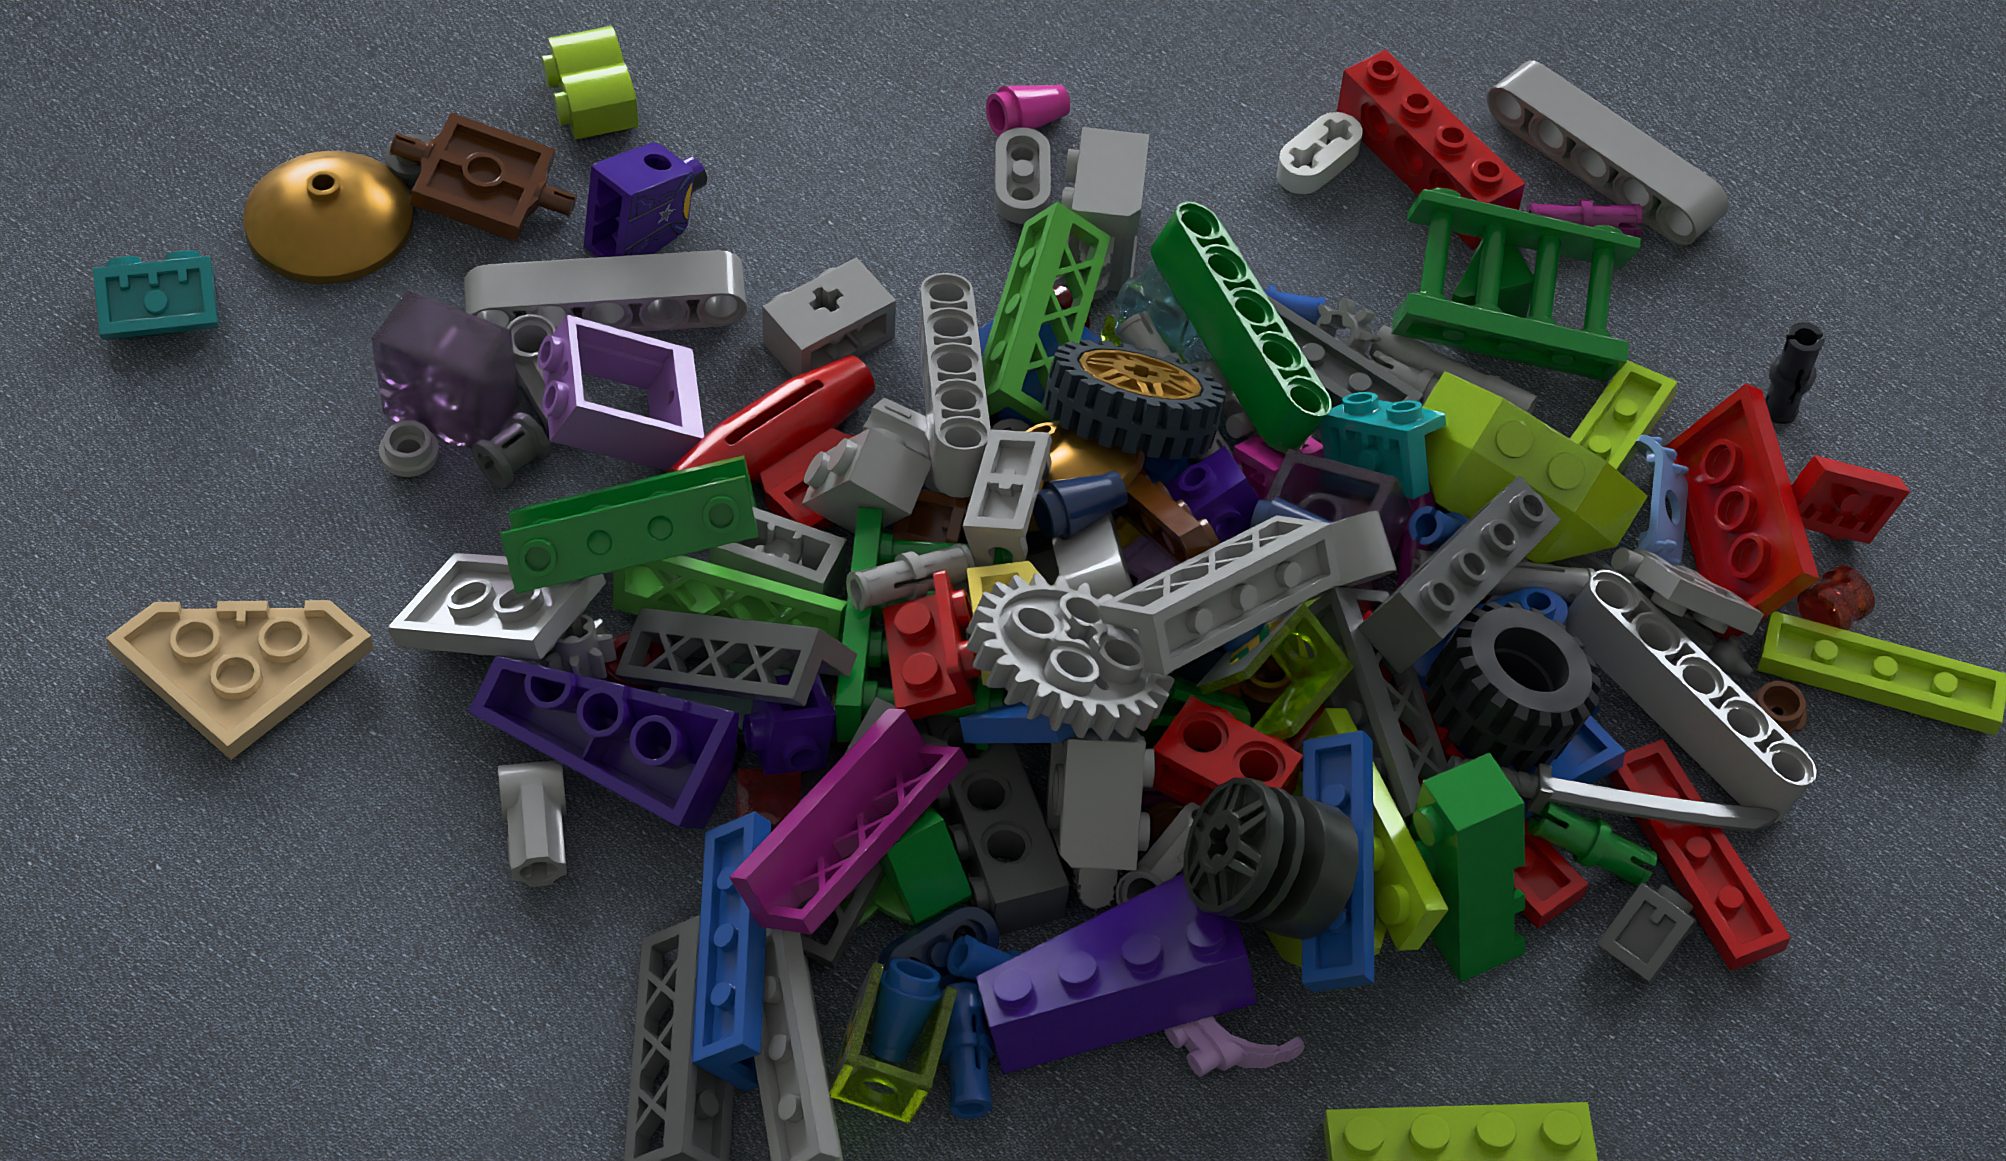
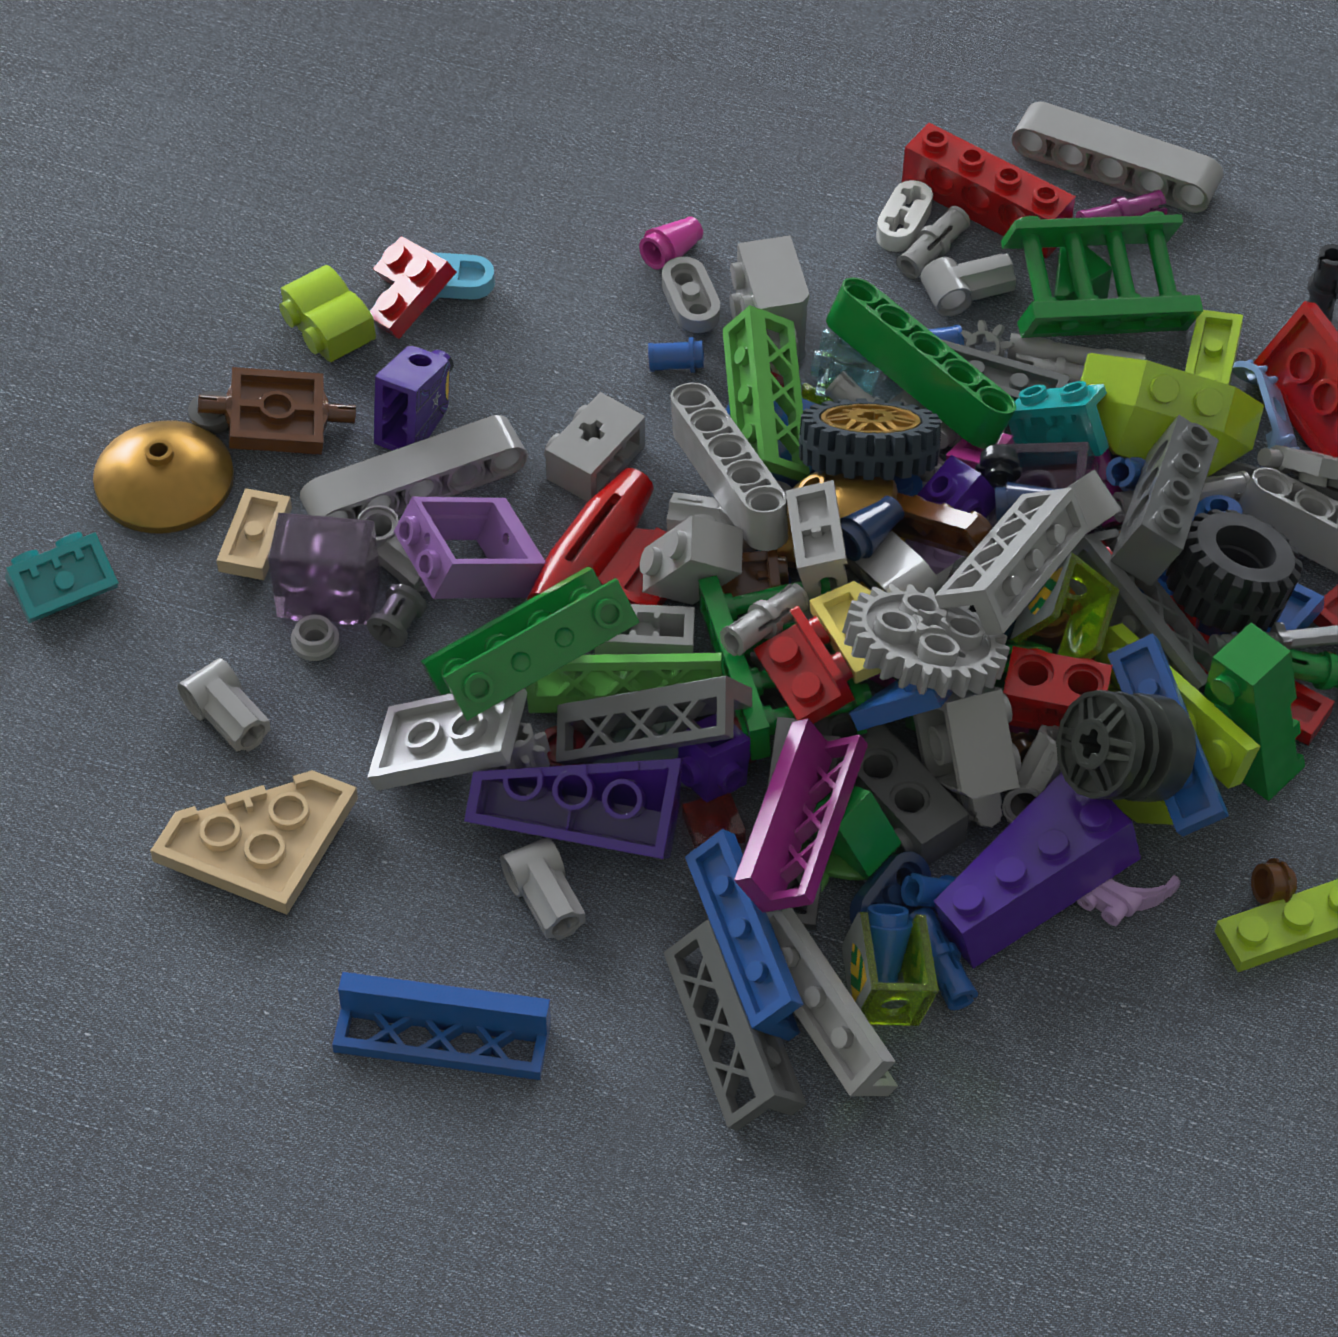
camera: 15 degrees left, 0 degrees up
none -> light grey piece [177,658,271,752]
none -> tan plate [217,488,292,580]
none -> blue fence [332,972,551,1080]
none -> plate [370,236,457,339]
none -> medium azure plate [431,252,495,303]
none -> blue pin [648,337,704,373]
none -> light grey pin [896,206,970,279]
none -> light grey piece [920,254,1016,317]
none -> black plate [975,445,1023,488]
none -> reddish brown plate [1251,858,1297,904]

